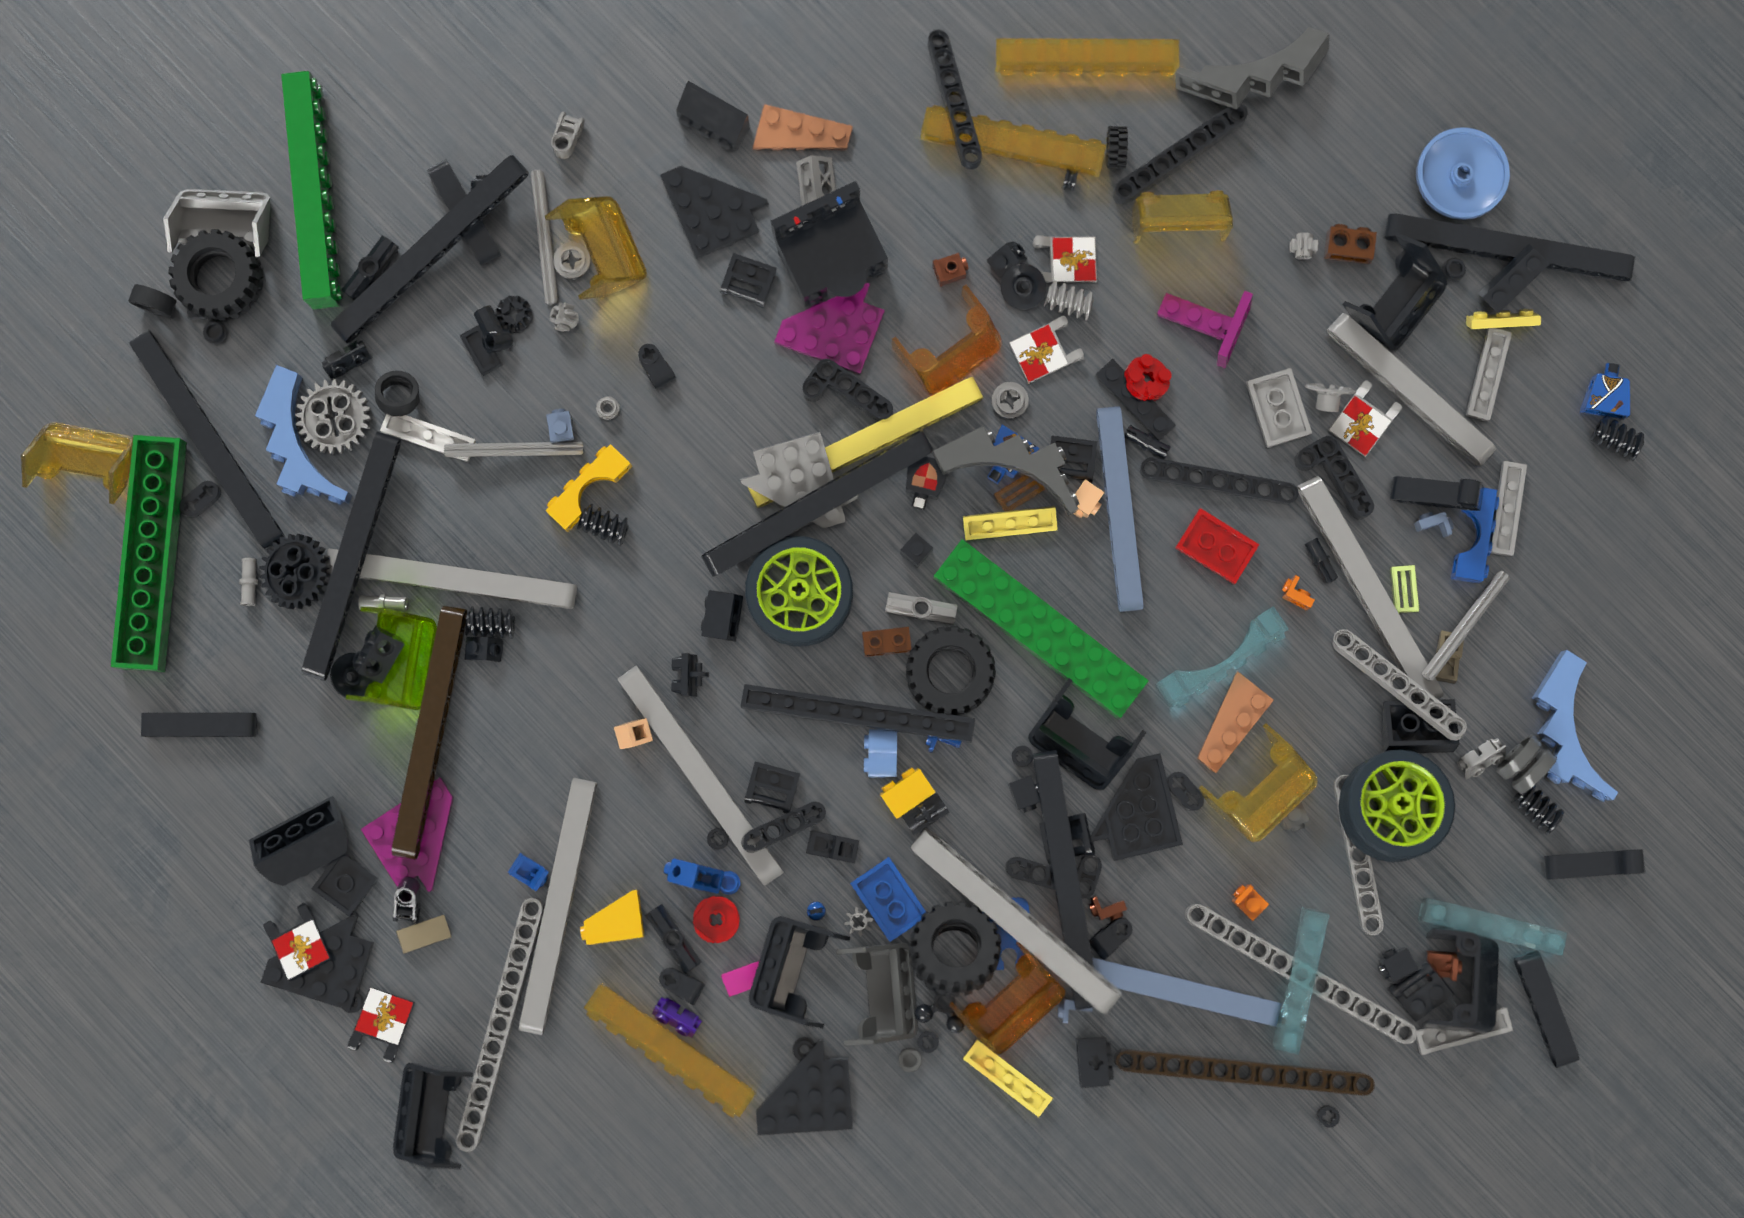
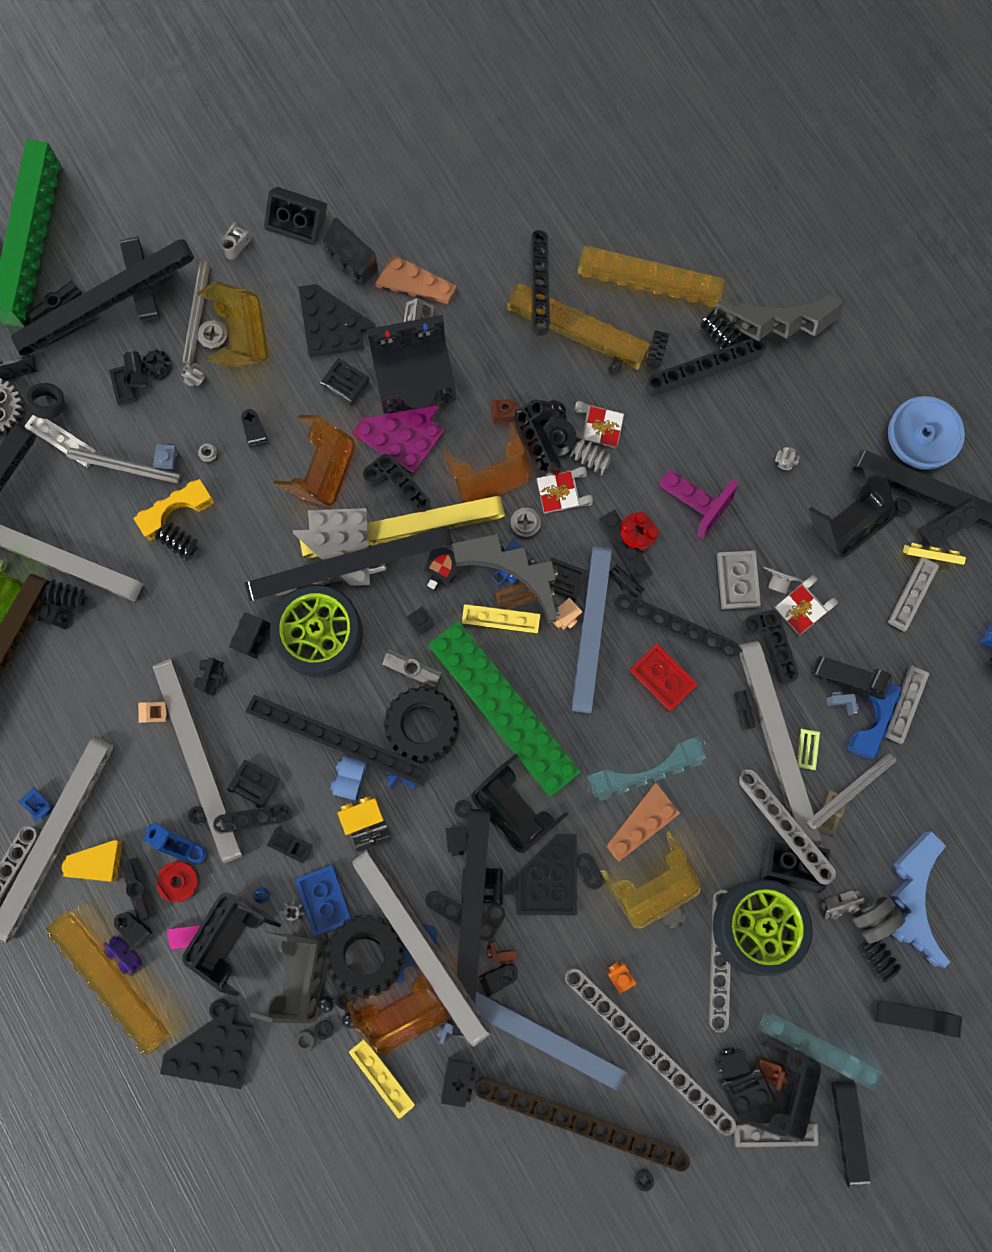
camera: 10 degrees right, 5 degrees down
reddish brown brick [862,627,911,657] -> none
clear yellow windscreen [1133,190,1233,243] -> none
clear light blue arch [1272,907,1329,1054] -> none
orange bracket [1282,575,1315,611] -> none
reddish brown brick [1324,224,1377,264] -> none
light grey beam [1327,313,1496,467] -> none
none -> black slope [264,187,327,244]
none -> clear orange windscreen [273,415,355,506]
none -> black beam [514,399,561,476]
none -> black piece [700,309,741,349]

